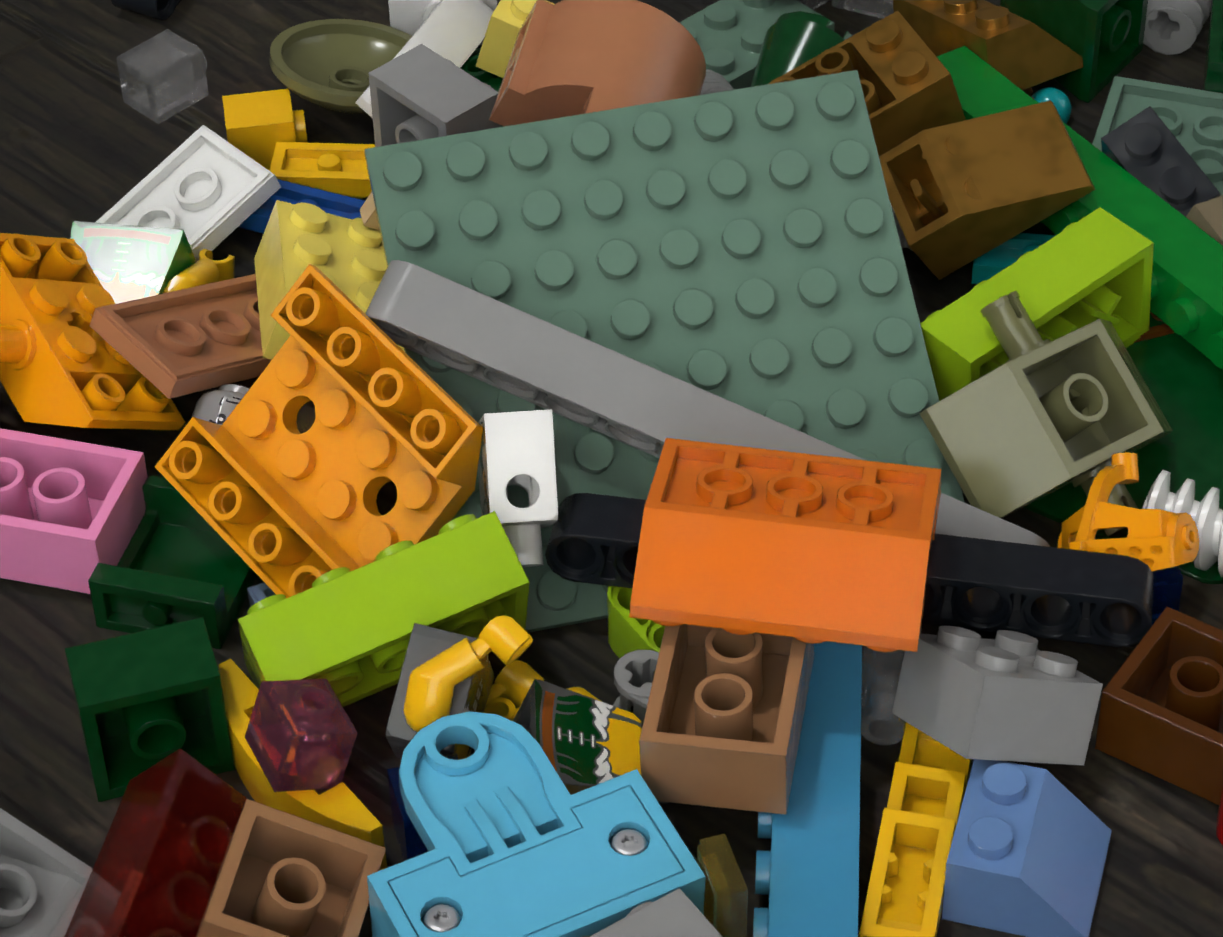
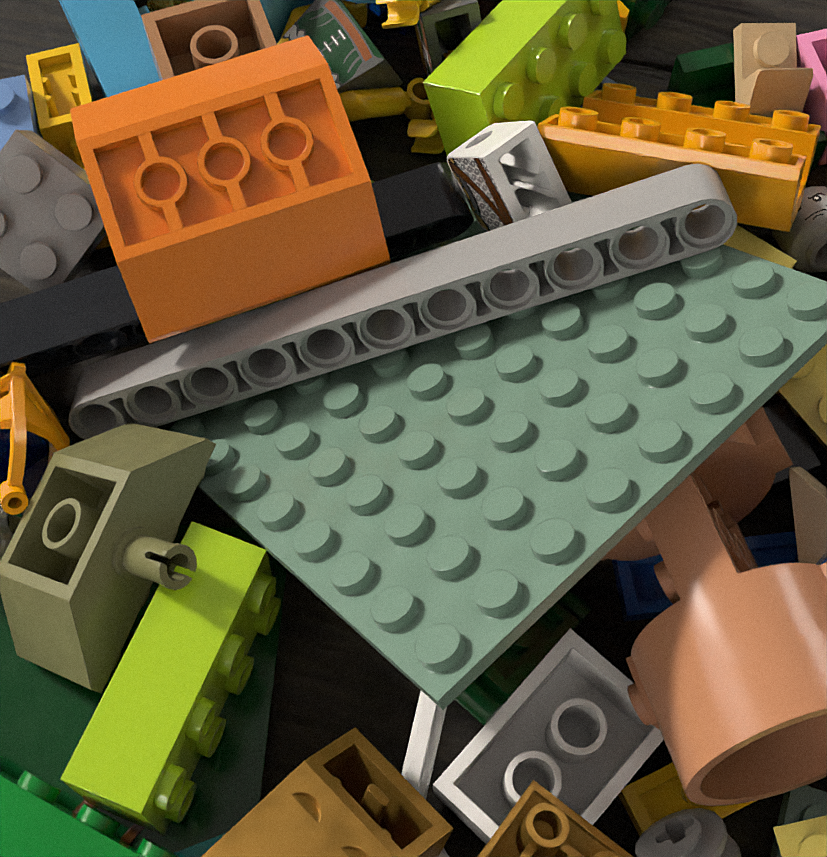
camera: 150 degrees right, 25 degrees up
none -> tan slope [733,23,813,118]

